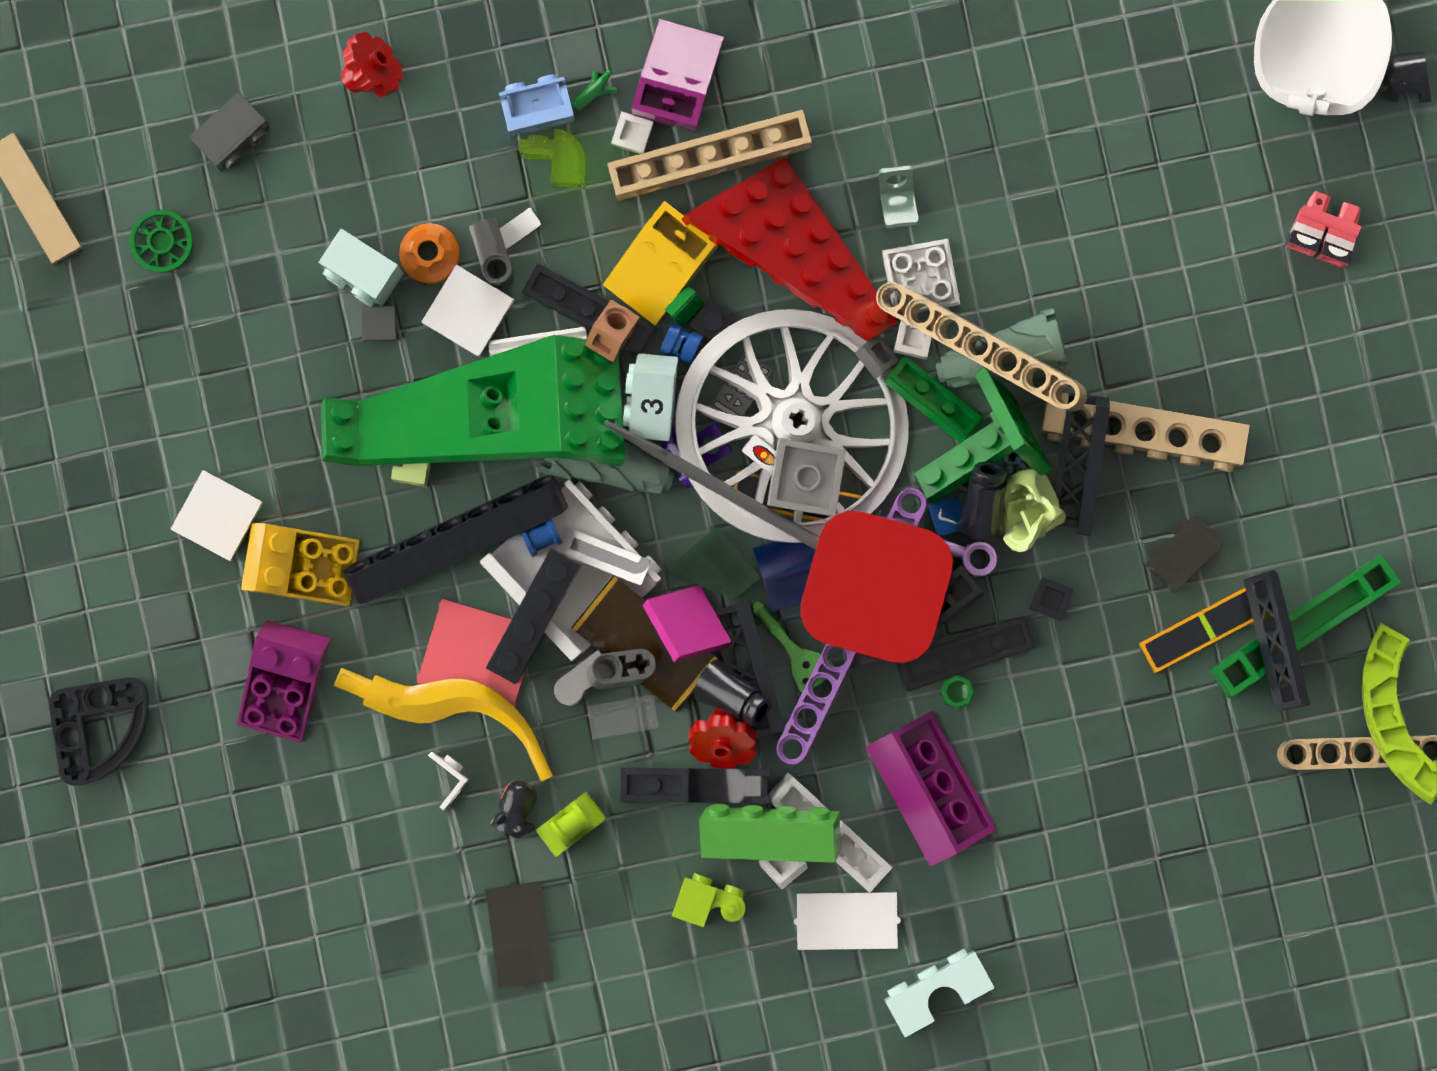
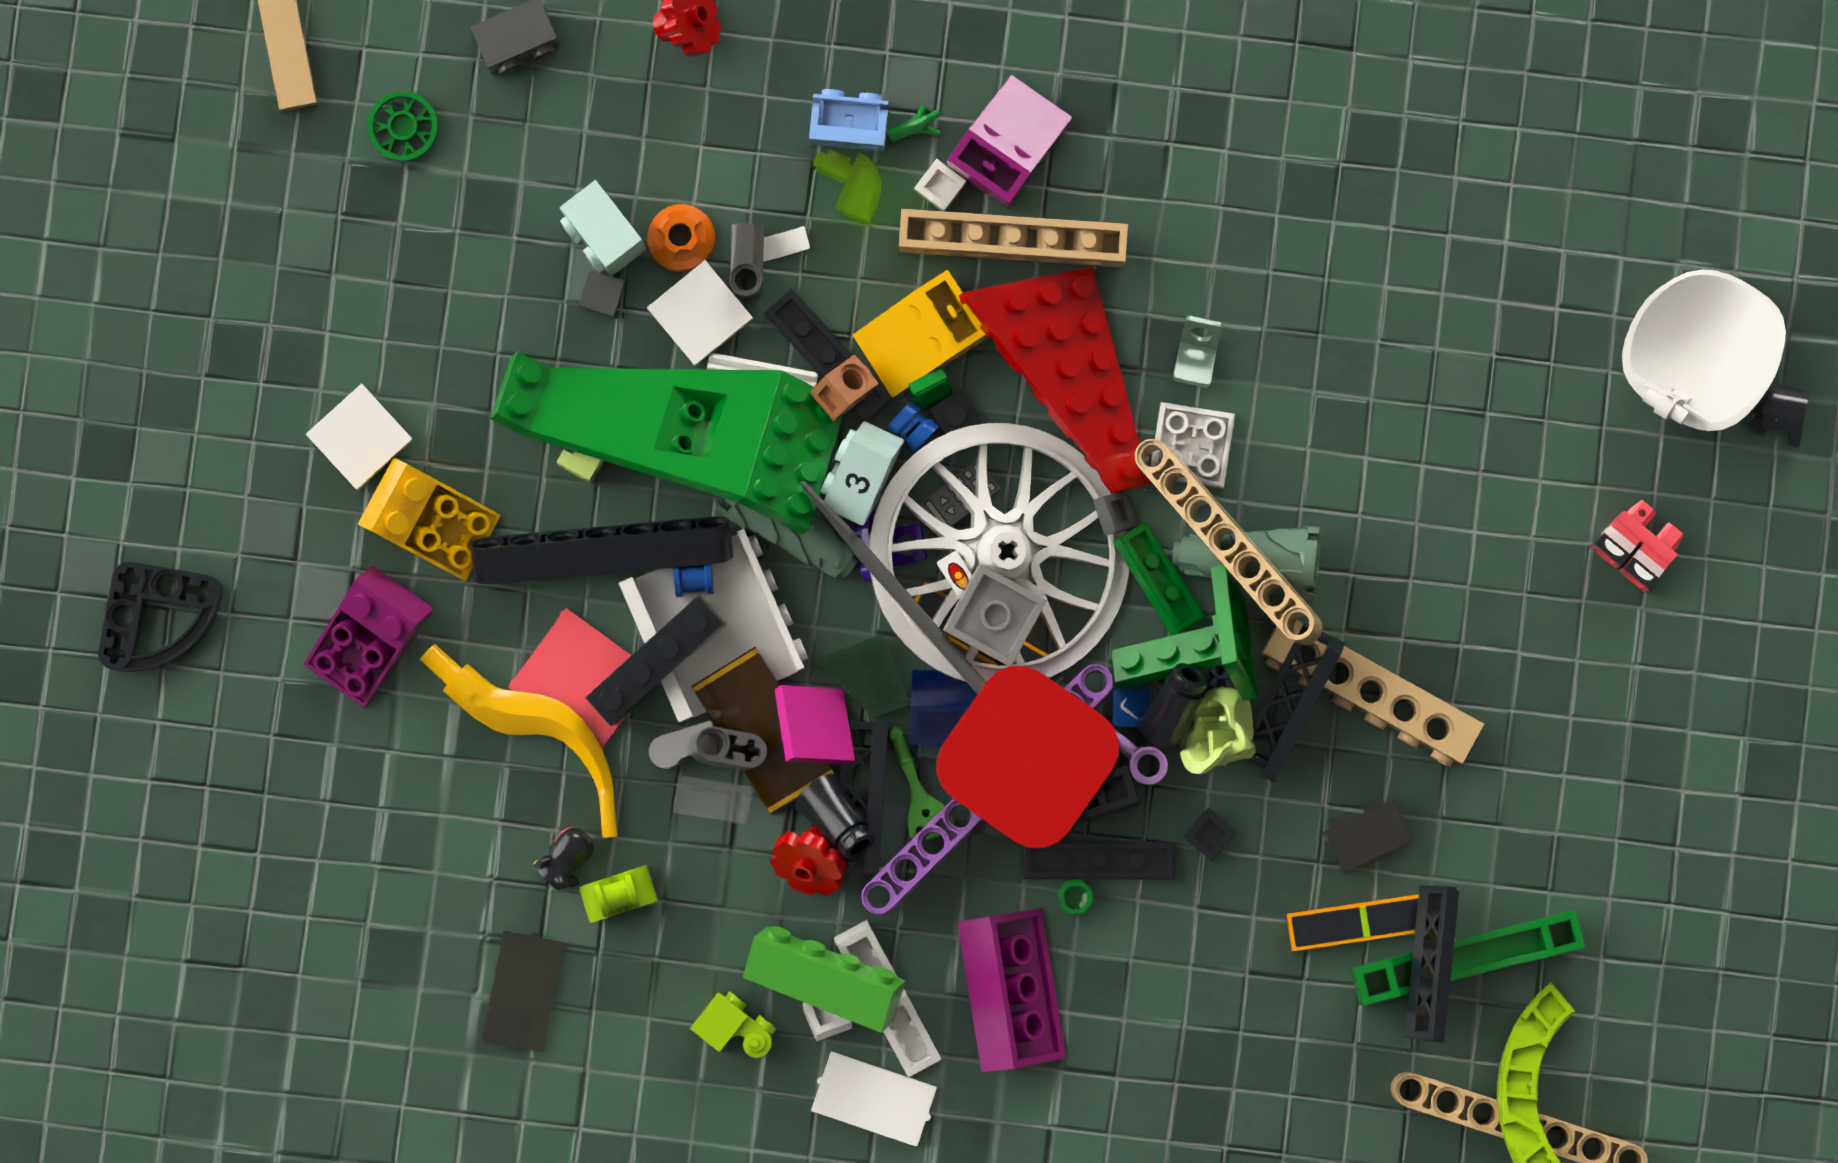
camera: 15 degrees right, 0 degrees up
white bracket [428,752,469,811] -> none
sticker [556,527,651,585] -> none
black piece [620,768,772,803] -> none
white plate [893,320,932,360] -> none

